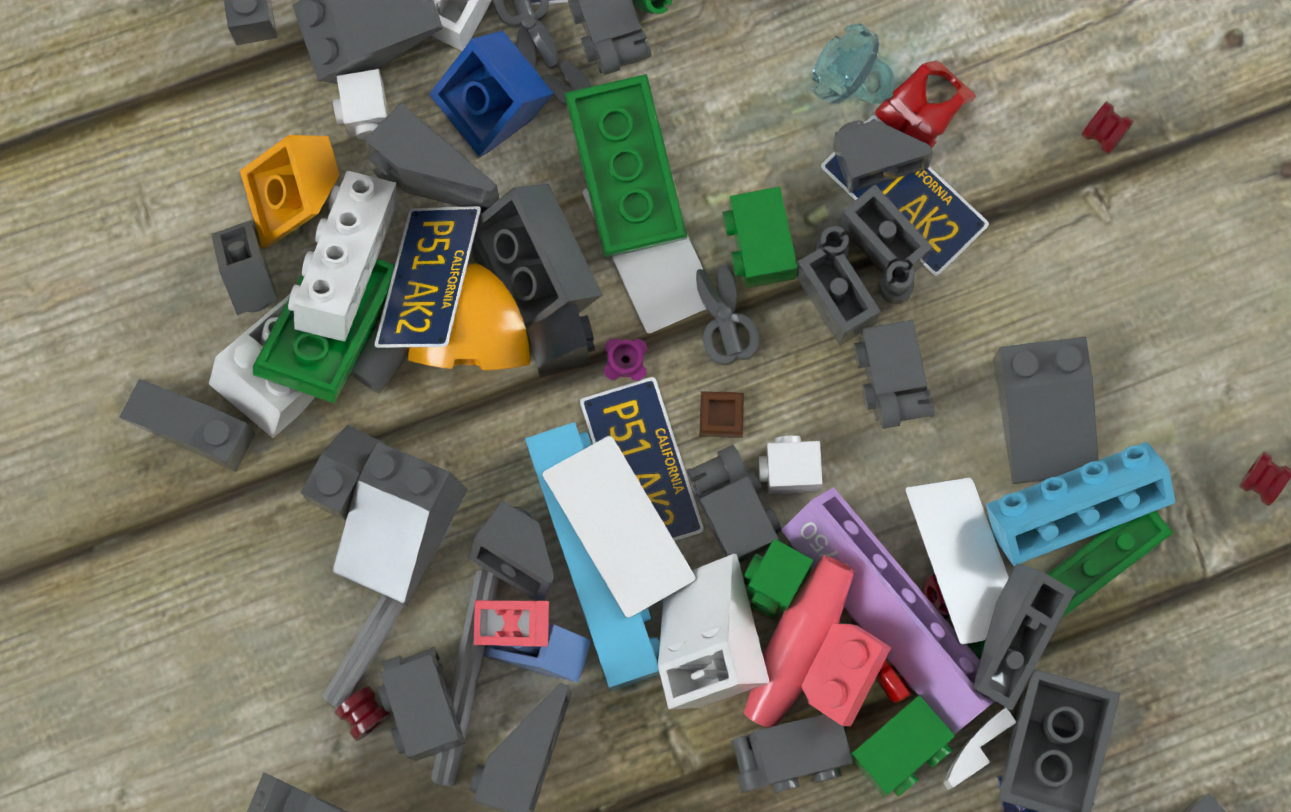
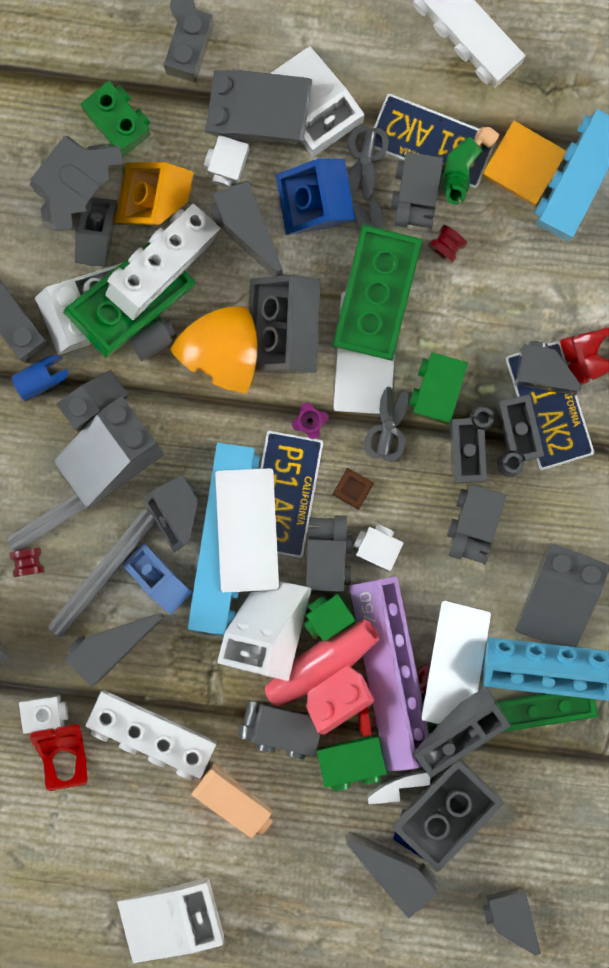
camera: 25 degrees right, 10 degrees up
dark blue sticker [375,206,481,348] -> none
dark grey hinge [378,647,466,762] -> none
coral piece [474,600,549,647] -> none
black slope [527,304,595,378] -> none
clear light blue tile [812,23,895,105] -> none
none -> blue piece [11,355,69,402]
none -> dark grey slope [30,136,122,231]
none -> green brick [80,81,151,158]
none -> dark red wheel [428,224,468,263]

